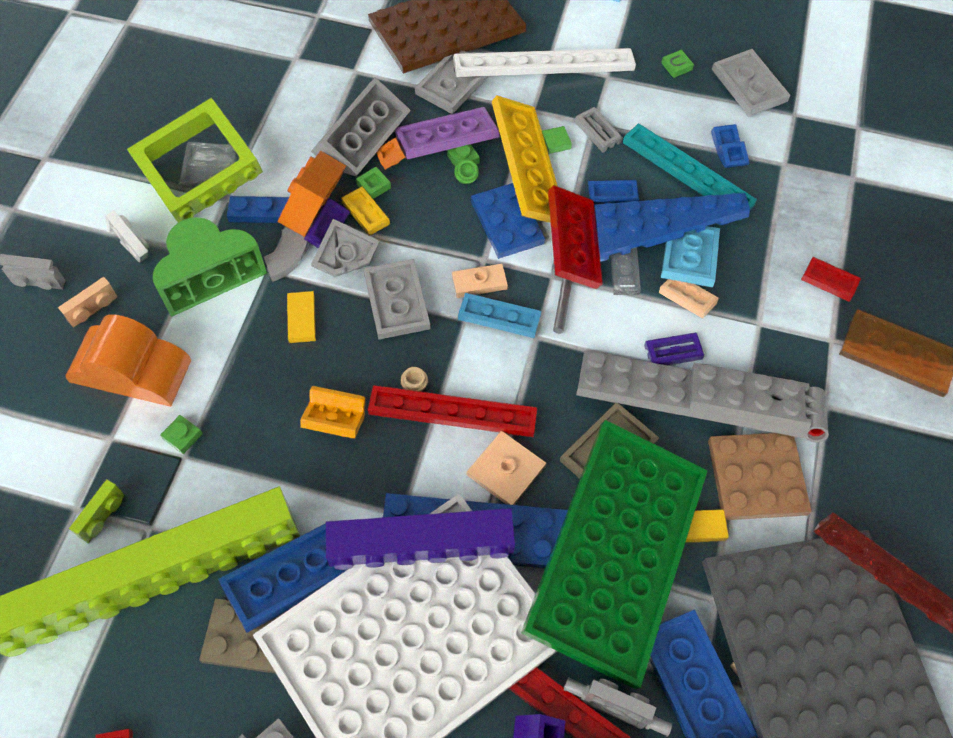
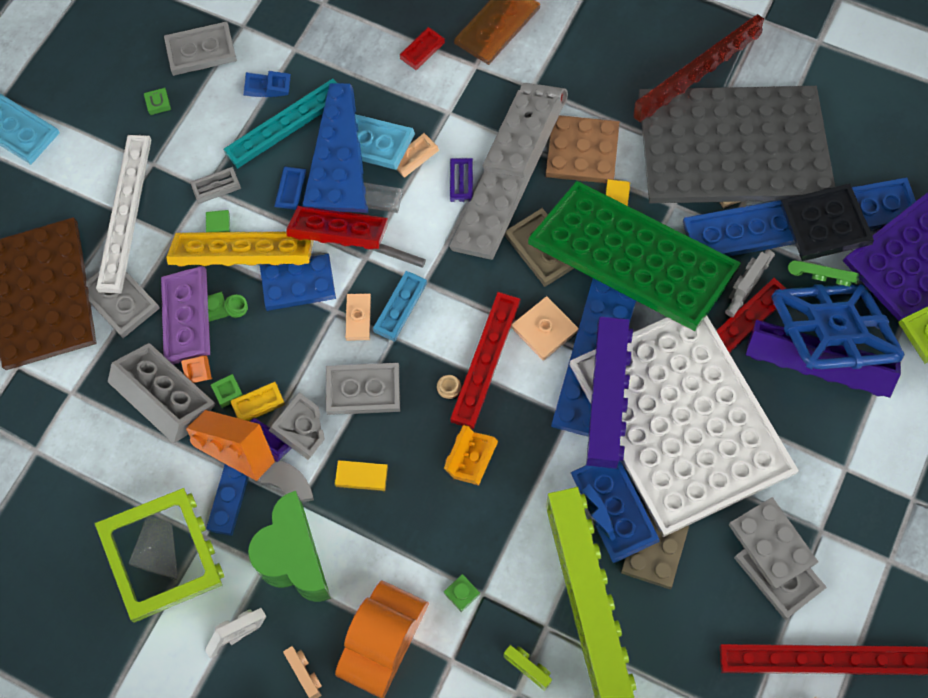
camera: 75 degrees left, 5 degrees up
none -> blue slope [582,484,616,541]

